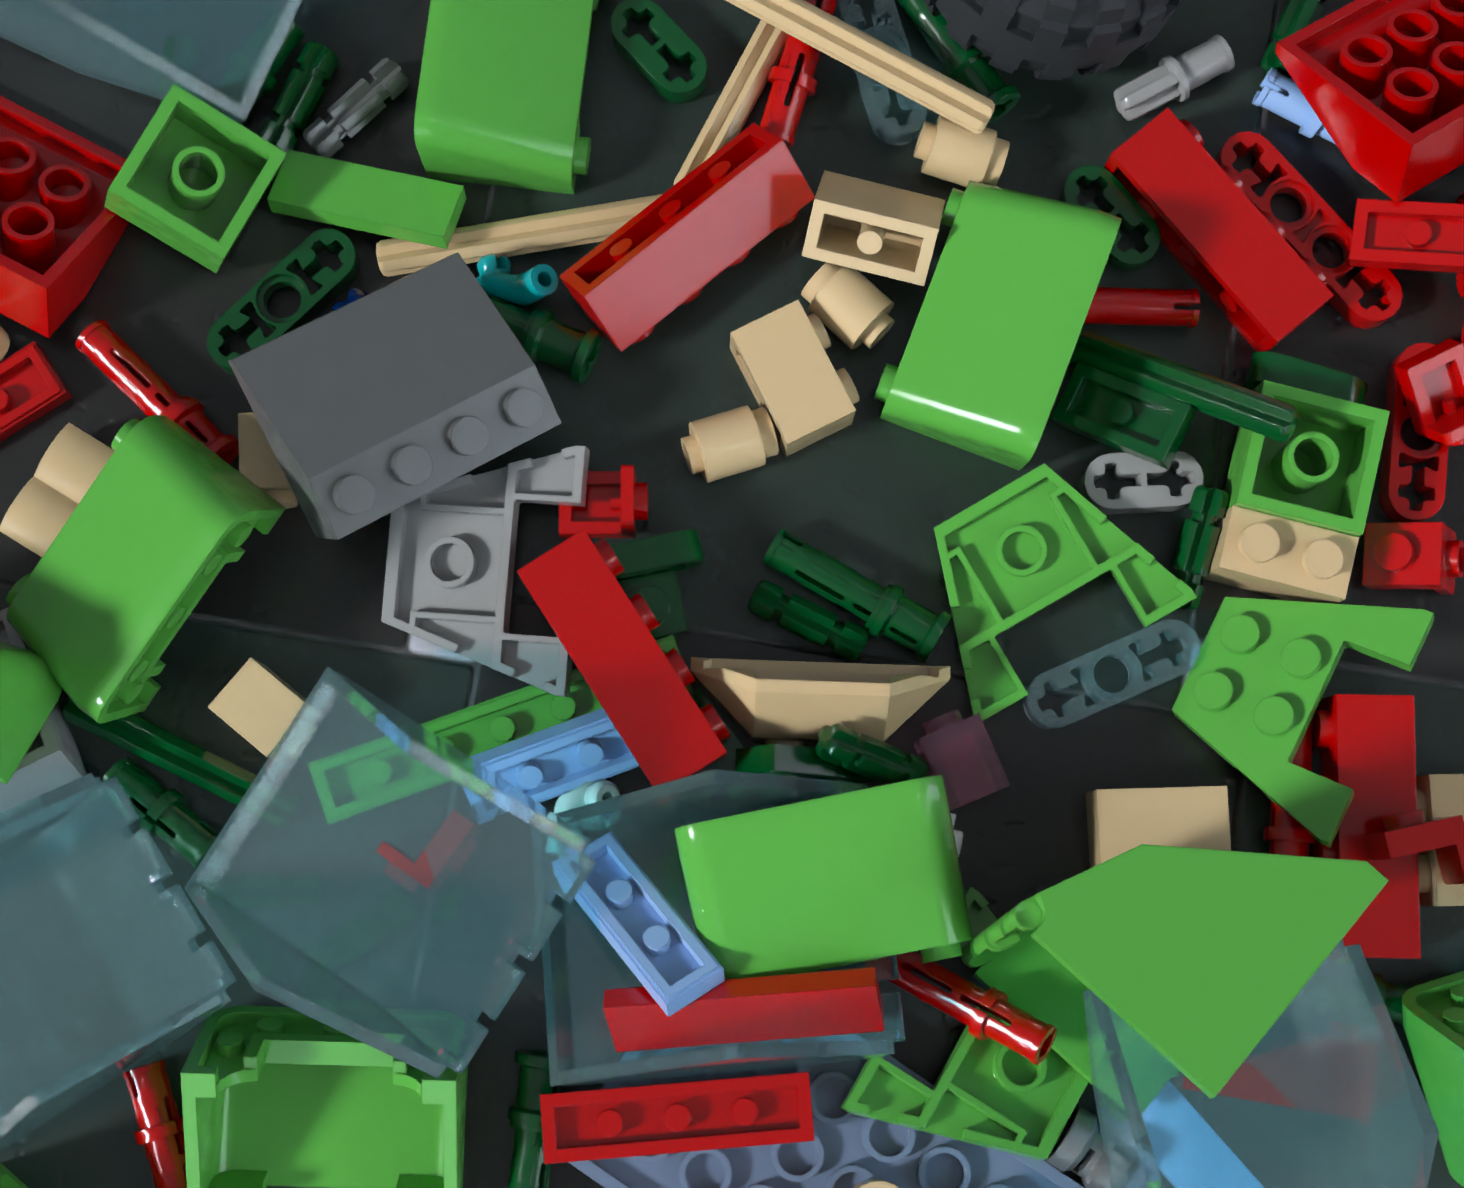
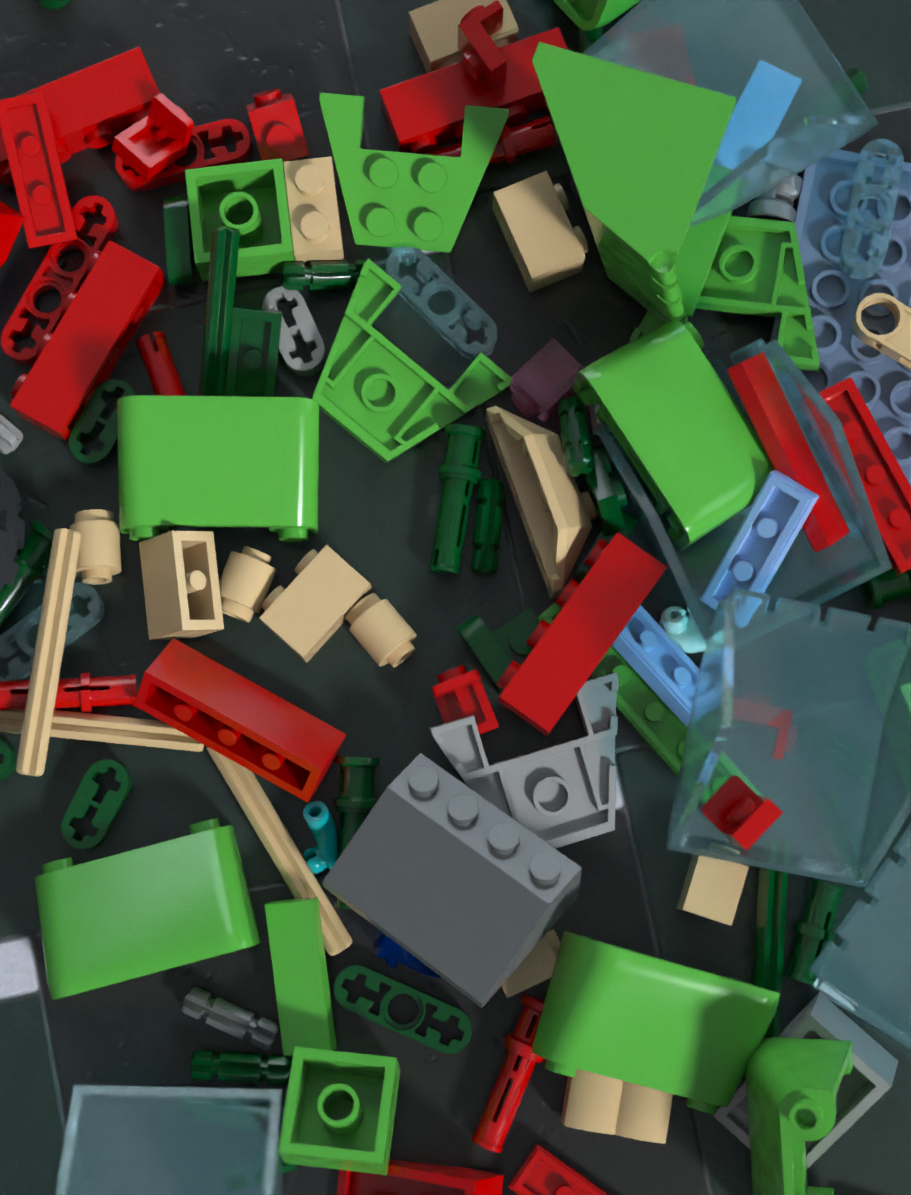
camera: 110 degrees left, 0 degrees up
red pin [866,951,1057,1066] -> none
none -> red bracket [700,775,783,851]

